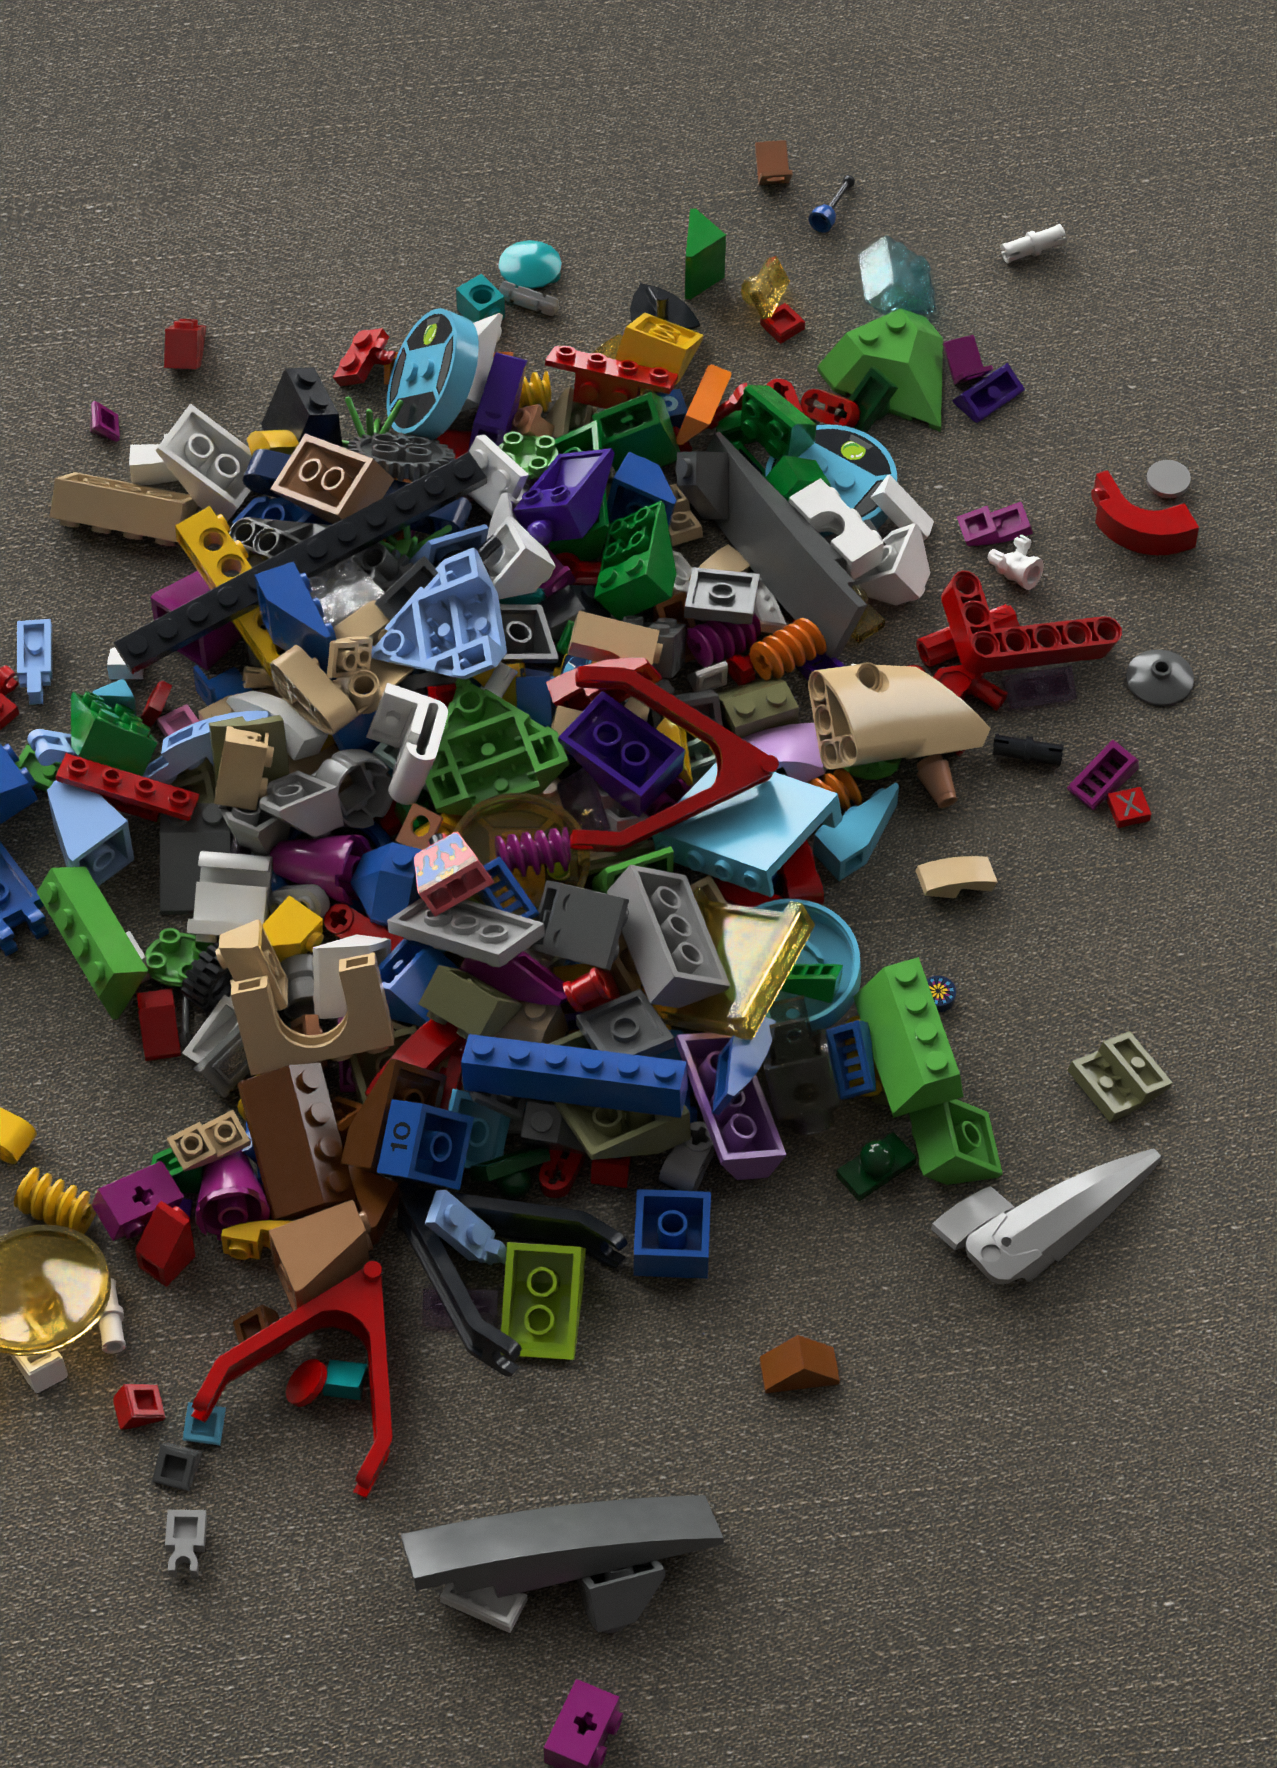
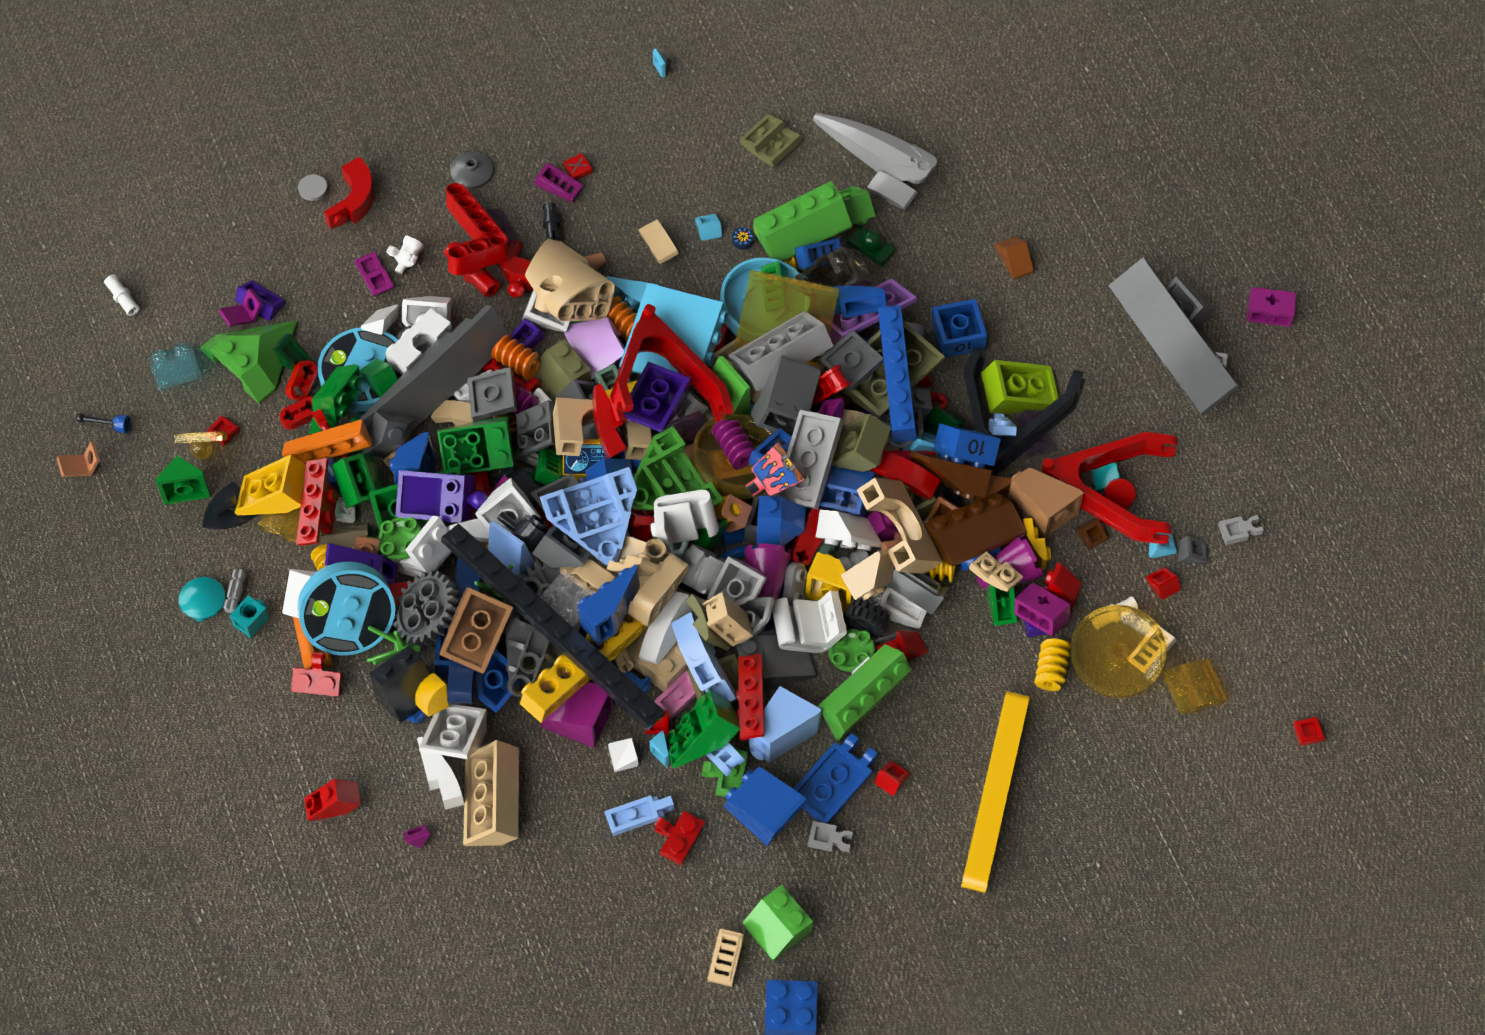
camera: 105 degrees left, 5 degrees up
none -> medium azure slope [695,214,722,241]

